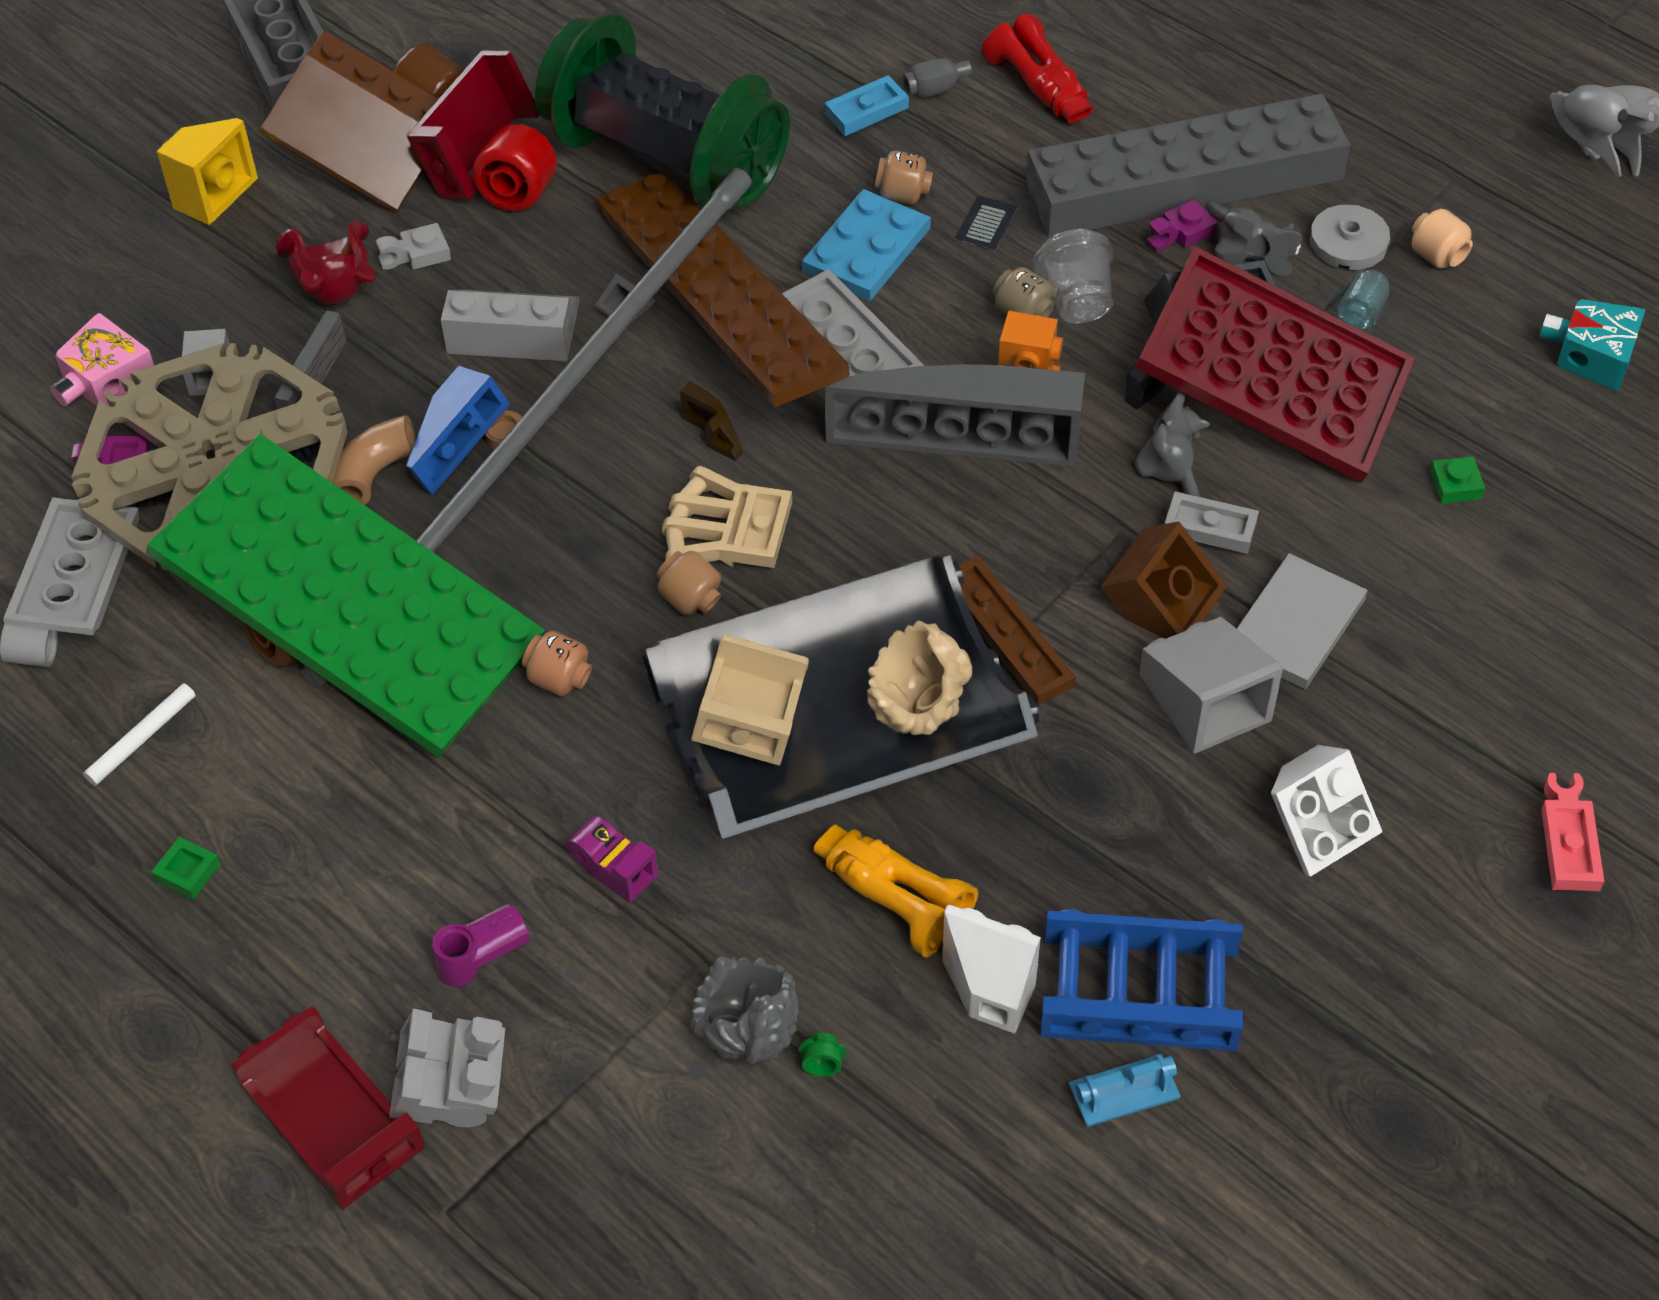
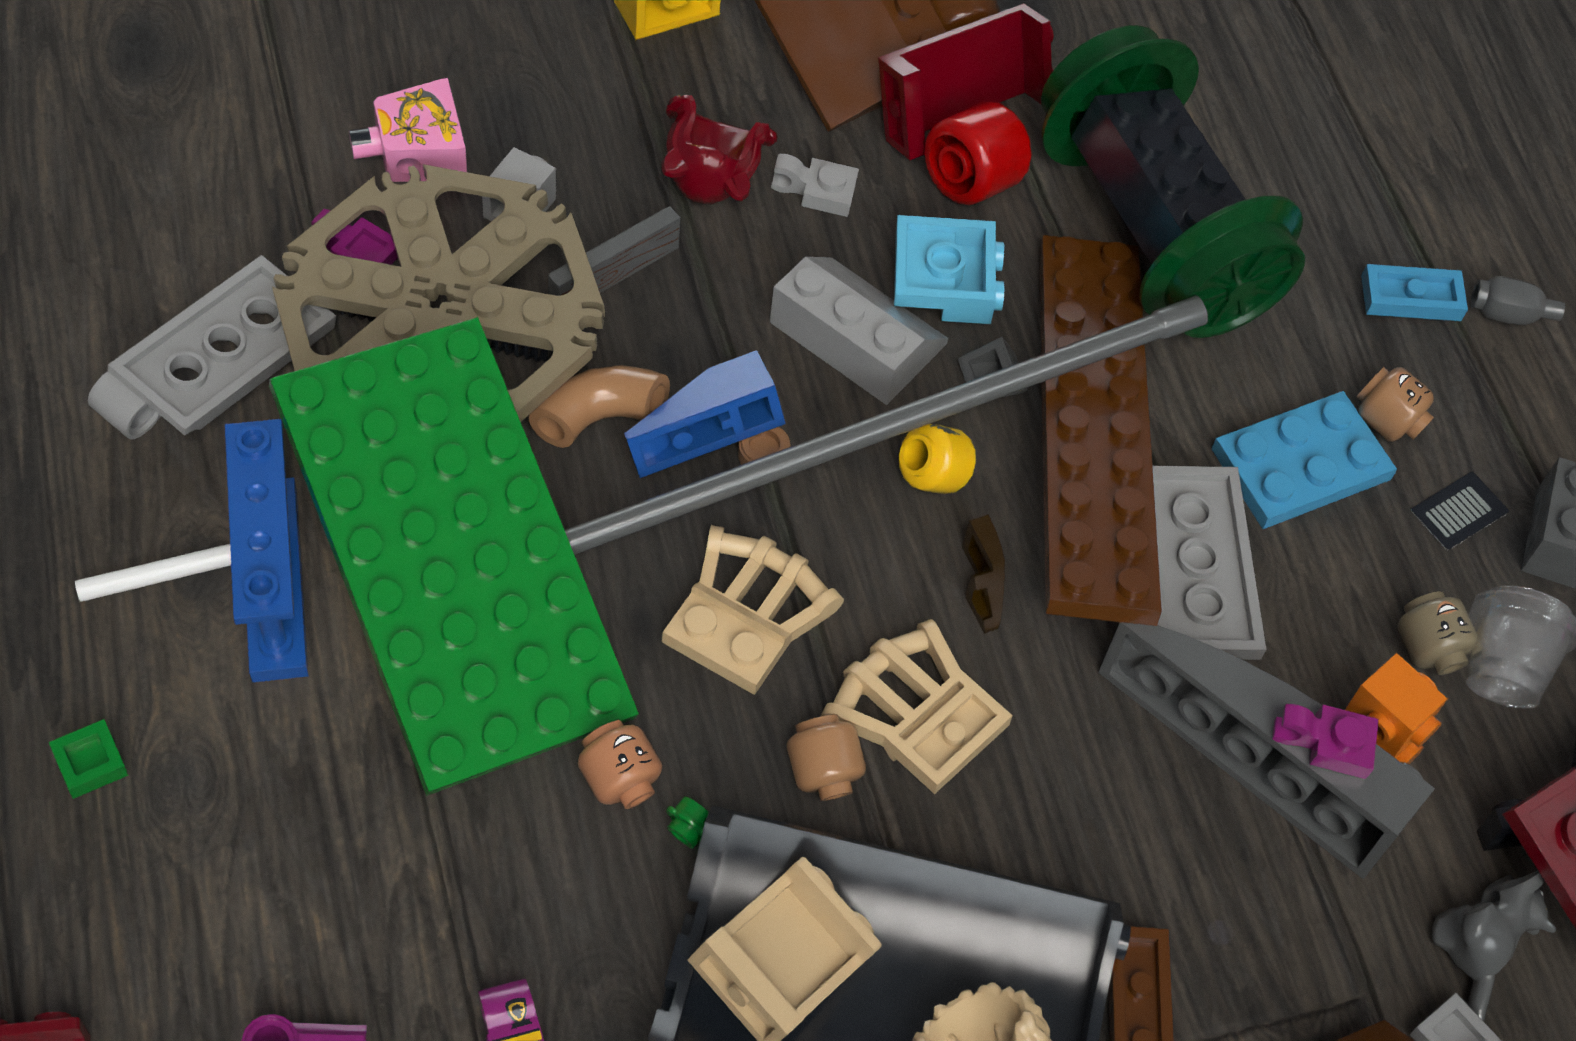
camera: 25 degrees right, 5 degrees up
none -> blue fence [225,419,309,683]
none -> tan plate [662,525,844,695]
none -> green plate [666,796,709,849]
none -> medium azure plate [894,215,1004,324]
none -> yellow head [899,423,976,494]
none -> magenta plate [1272,704,1379,779]

